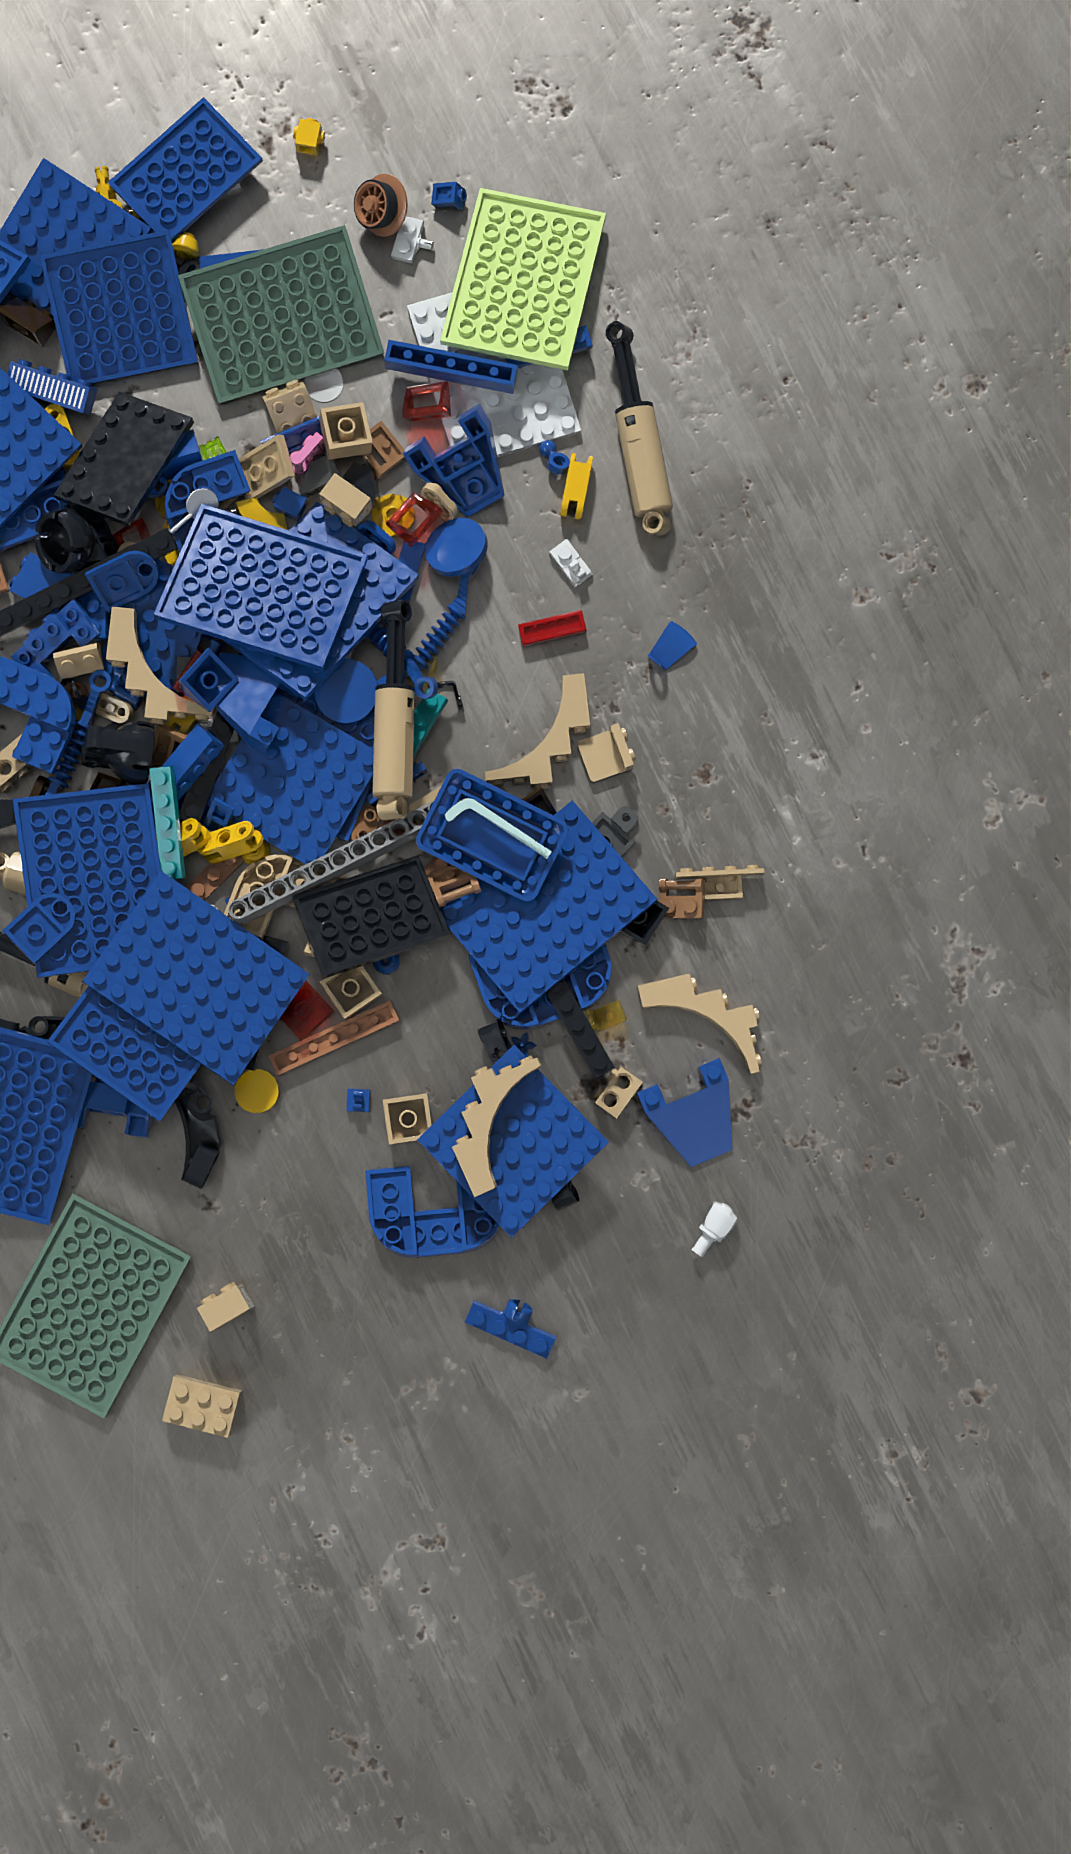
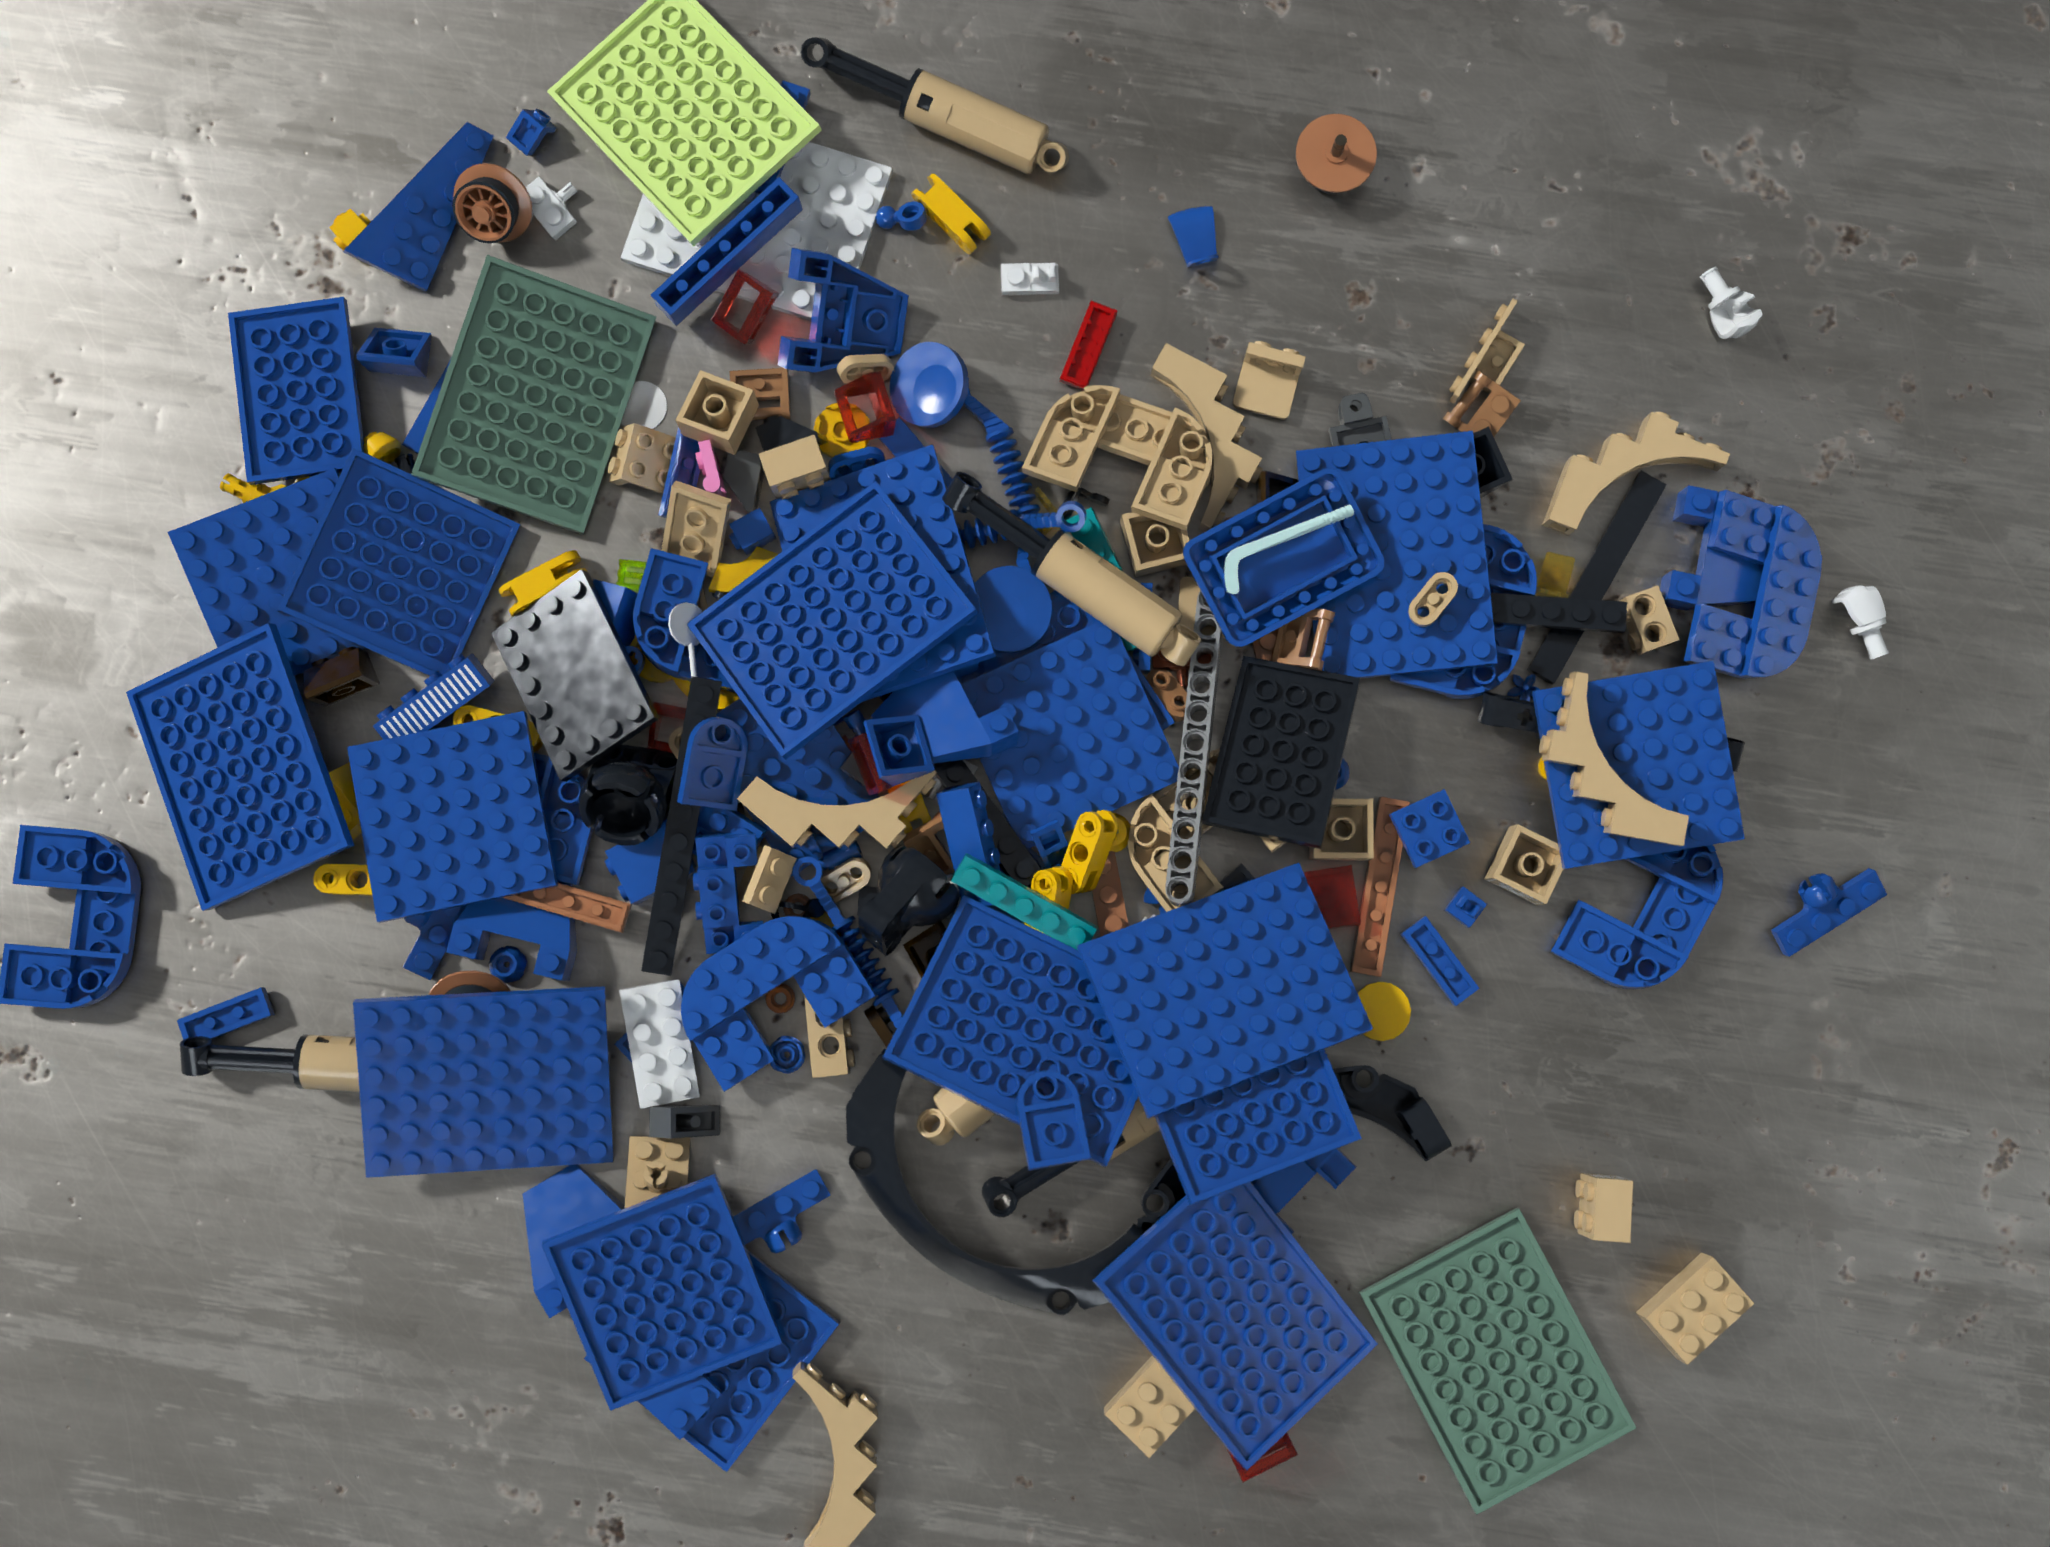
camera: 50 degrees left, 0 degrees up
none -> blue wing [343,122,494,292]
none -> blue slope [356,328,432,378]
none -> yellow piece [498,550,588,617]
none -> dark orange plate [765,984,796,1013]
none -> tan plate [1022,385,1212,531]
none -> tan brick [1120,512,1189,578]
none -> nougat piece [1296,114,1377,194]
none -> blue plate [1389,789,1470,868]
none -> blue plate [1400,916,1480,1006]
none -> tan plate [1408,572,1458,627]
none -> black tile [1527,470,1667,685]
none -> blue plate [1684,490,1822,679]
none -> white piece [1700,266,1763,339]

